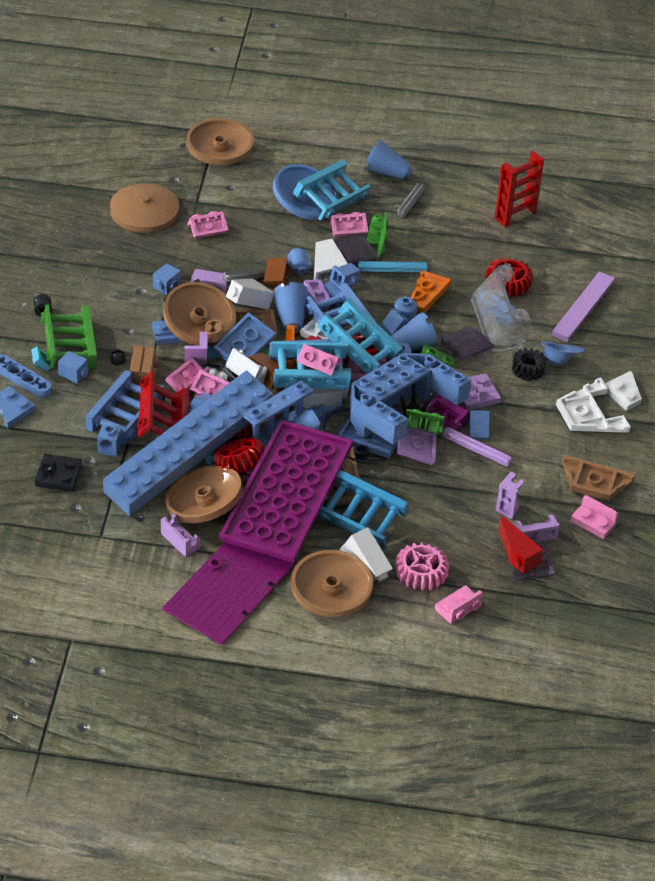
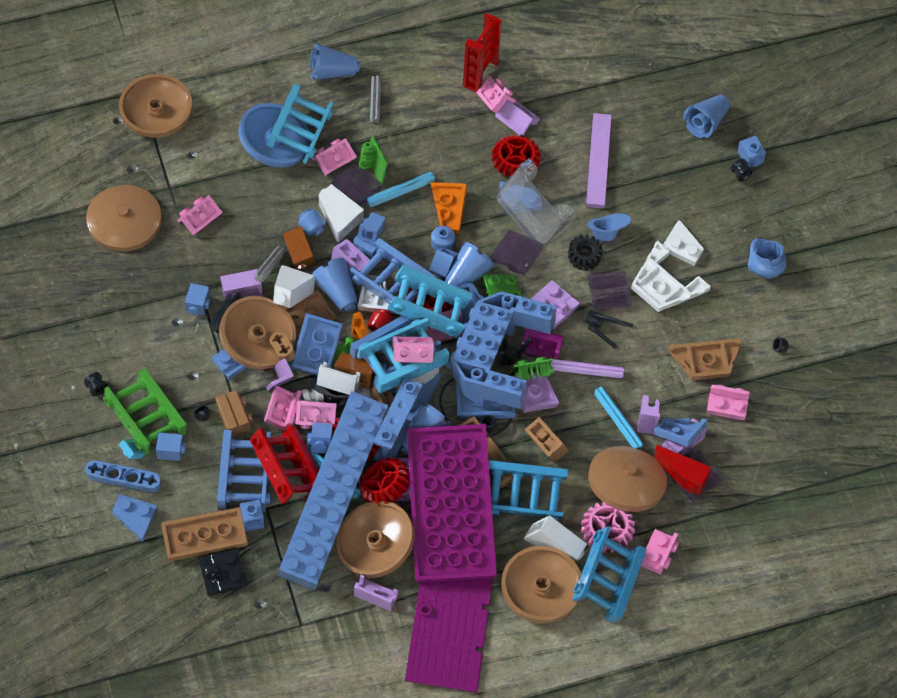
camera: 25 degrees left, 15 degrees up
medium blue slope [468,410,490,440] -> none
none -> medium nougat plate [161,507,248,562]
none -> bright pink bracket [476,76,516,113]
none -> lavender panel [495,100,540,136]
none -> medium nougat brick [525,417,569,464]
none -> dark azure fence [572,526,647,623]
none -> black plant [585,310,634,348]
none -> clear purple slope [587,271,631,310]
none -> medium nougat dish [588,446,667,512]
none -> medium azure axle [594,387,644,449]
none -> medium blue wing [654,418,708,447]

